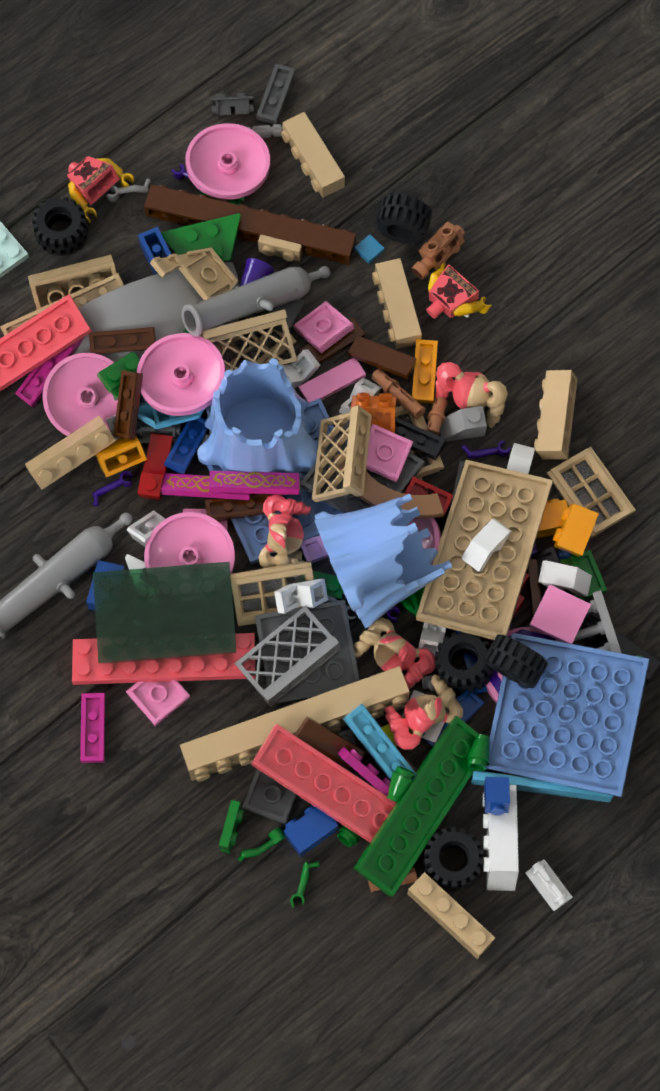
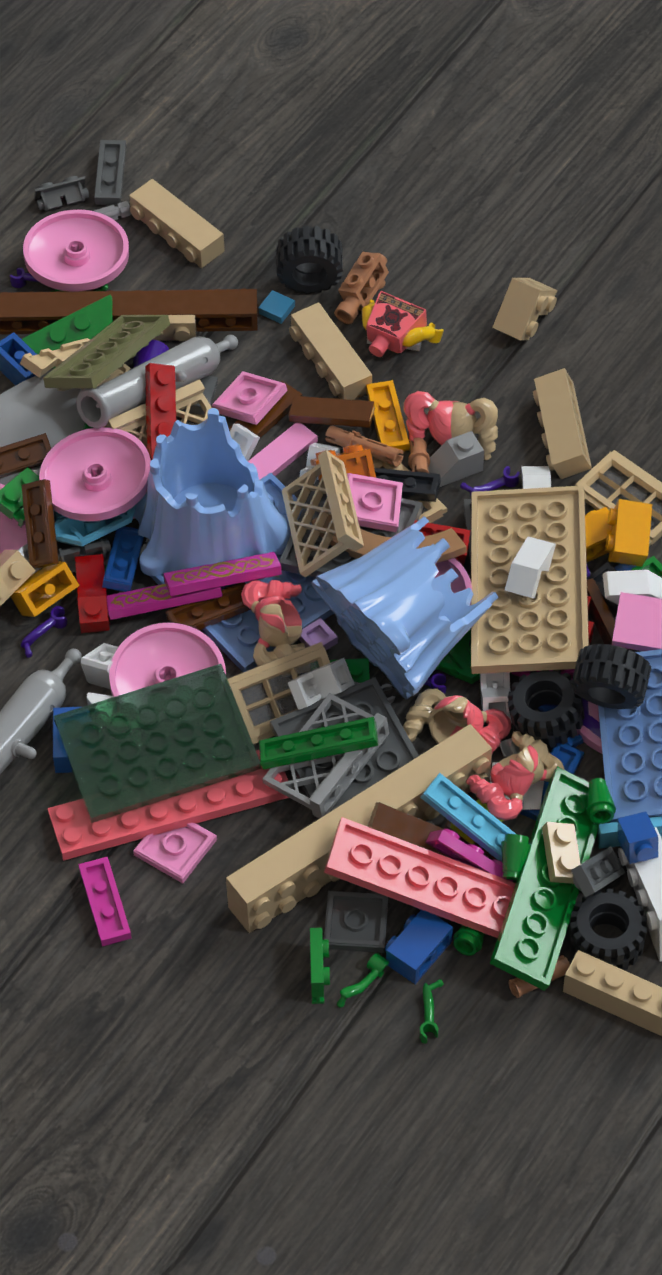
camera: 15 degrees left, 15 degrees down
none -> olive plate [43,315,170,391]
none -> red plate [145,363,176,460]
none -> green tile [259,717,378,770]
none -> tan brick [492,278,557,340]
none -> tan plate [542,822,580,884]
none -> dark grey plate [571,846,626,897]

